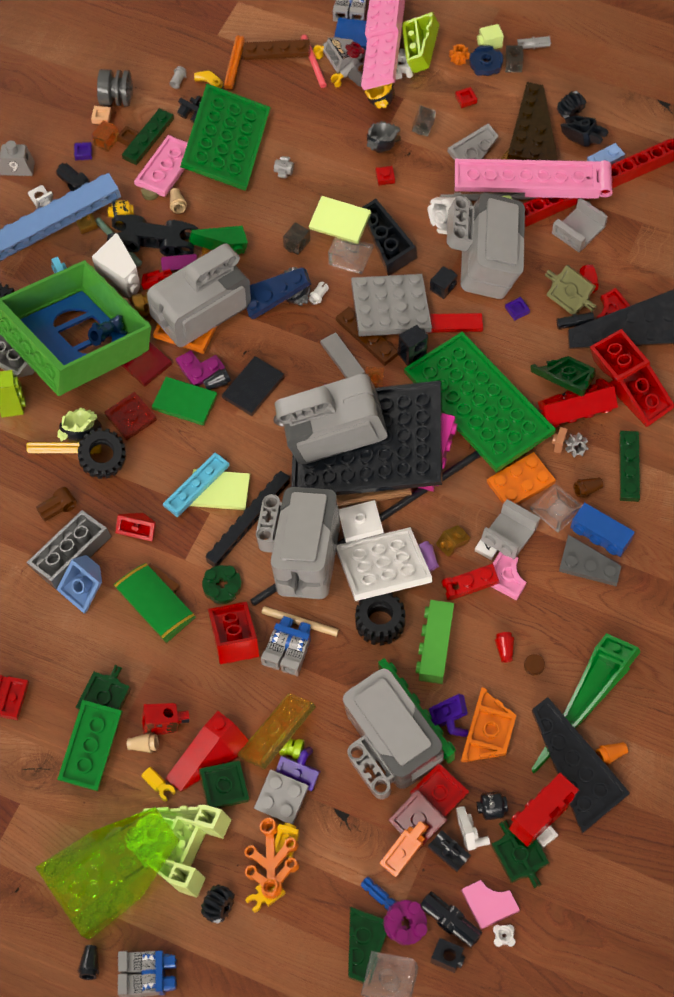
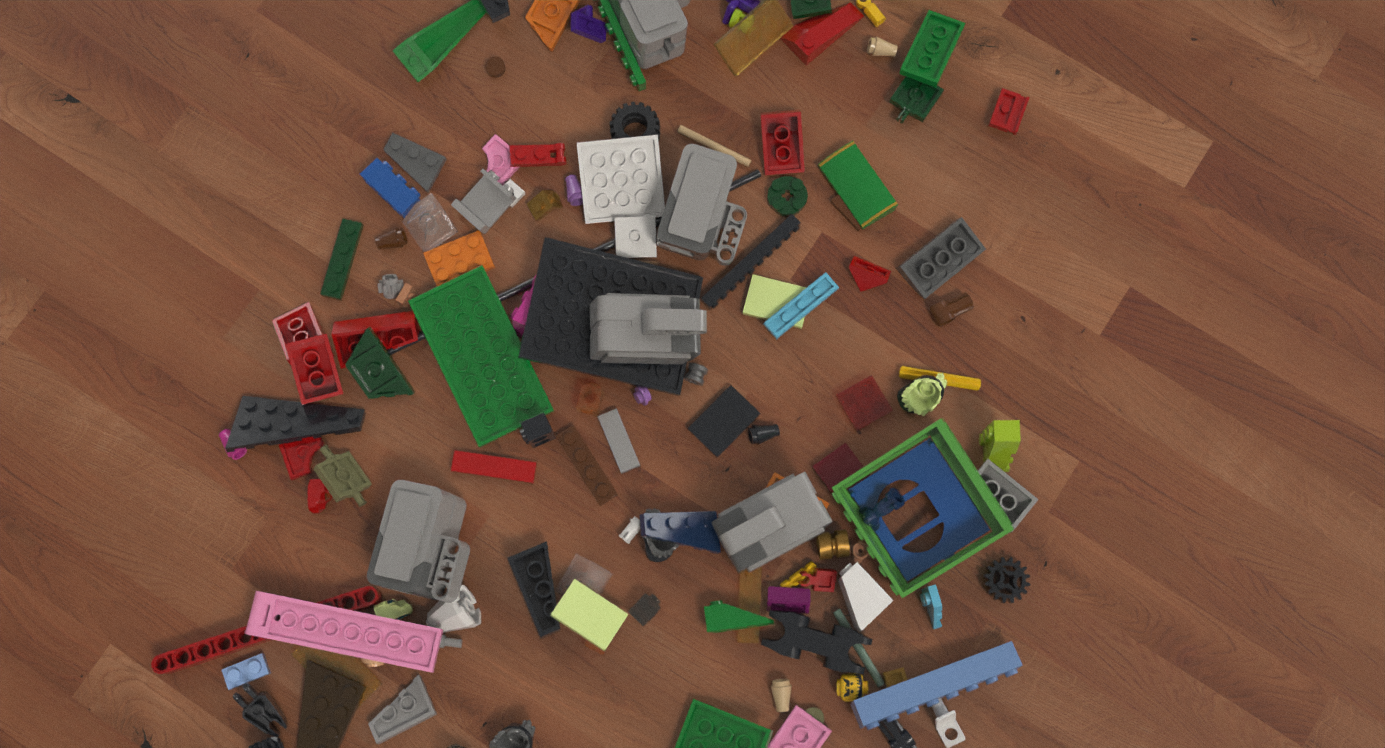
camera: 170 degrees left, 15 degrees up
medium blue slope [56,555,102,613] -> none
black tyre [78,428,126,479] -> none
red torso [141,703,189,735] -> none
green tile [152,377,218,426] -> none
magenta plate [175,350,225,386] -> none
hips [261,616,311,676] -> none
light grey gear [274,156,294,178] -> none
light grey plate [351,274,432,336] -> none
red plate [375,166,395,186] -> none
bright green brick [416,600,454,684] -> none
black brick [430,266,458,299] -> none
red cone [494,632,514,663] -> none
dark purple tile [505,297,530,321] -> none
light grey panel [552,198,608,253] -> none
black pin [556,312,594,330] -> none

